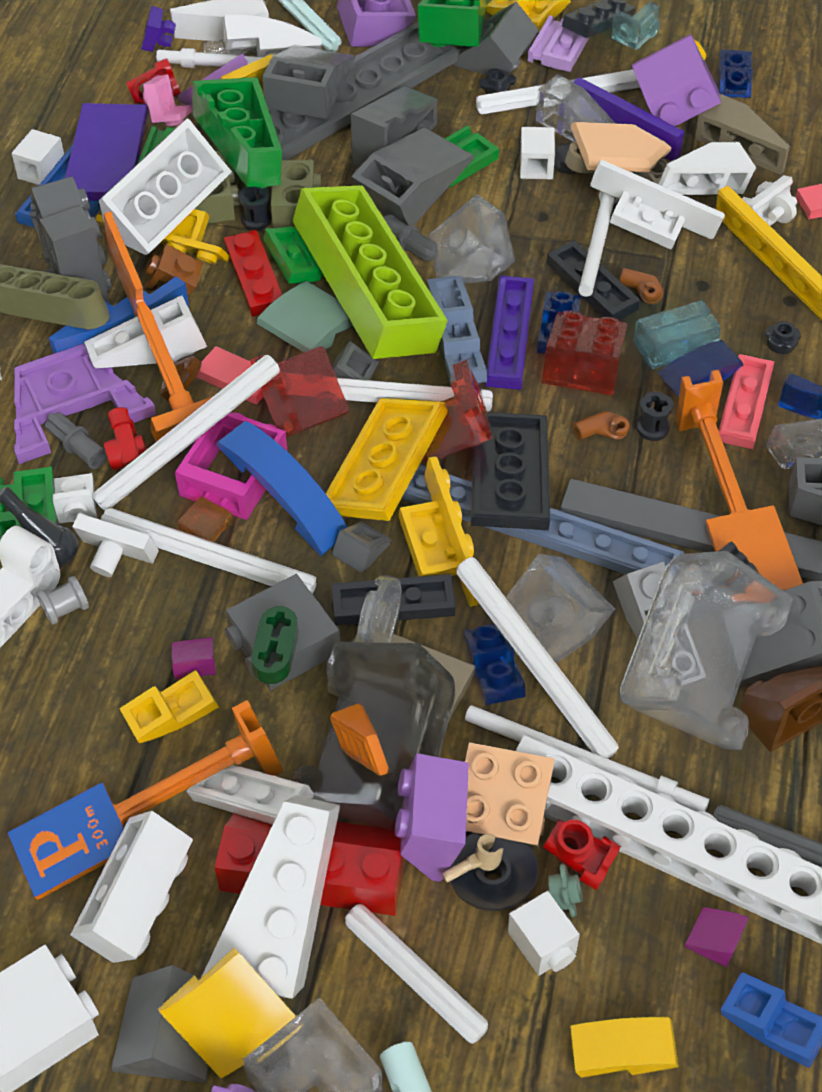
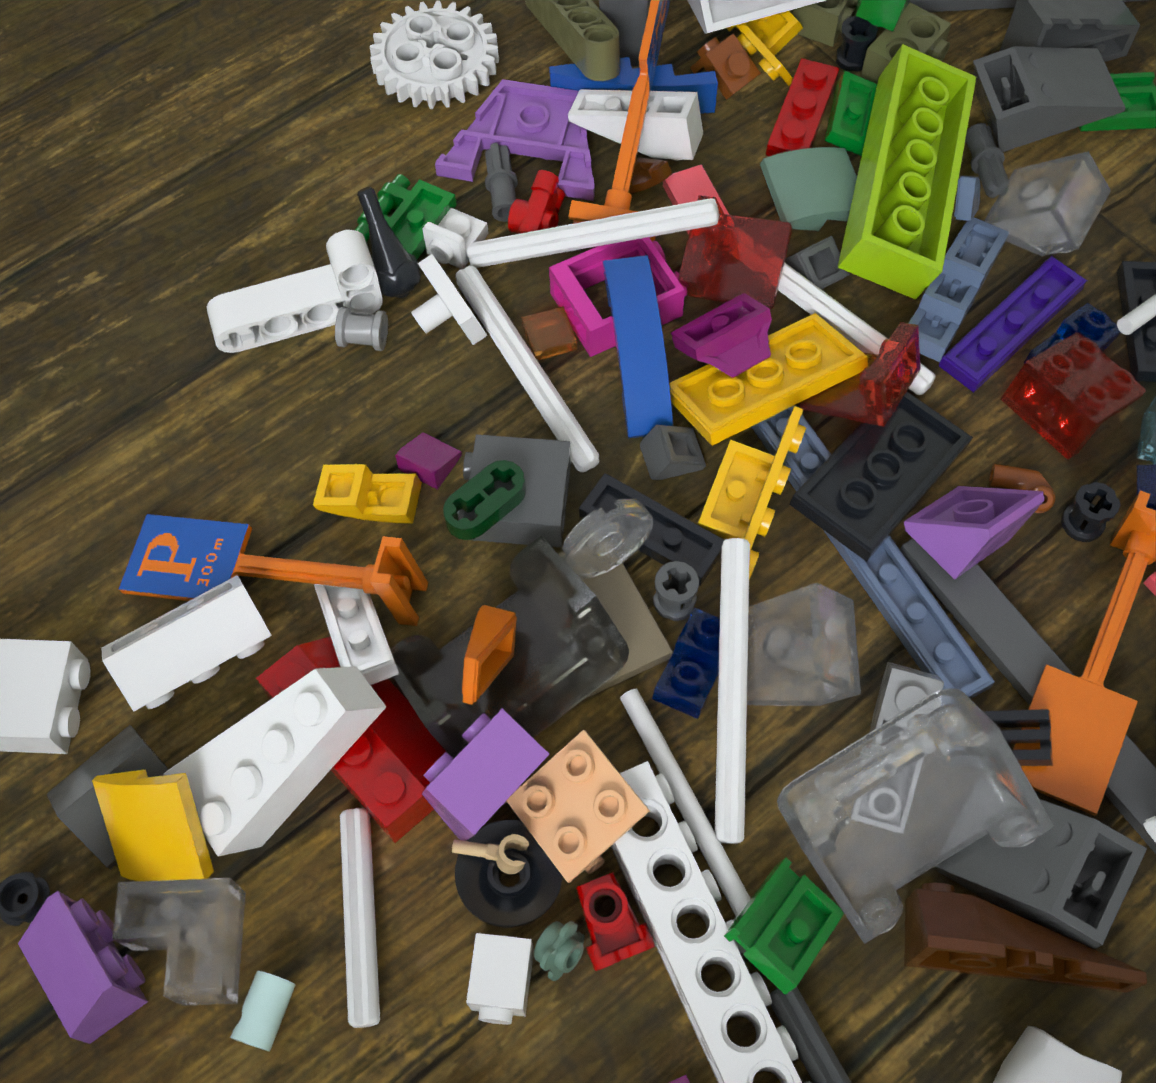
camera: 40 degrees right, 10 degrees up
none -> dark grey bush [653,561,699,621]
none -> magenta slope [671,293,772,378]
none -> green plate [724,857,845,995]
none -> medium lavender slope [904,486,1044,580]
none -> sand blue tile [954,175,980,221]

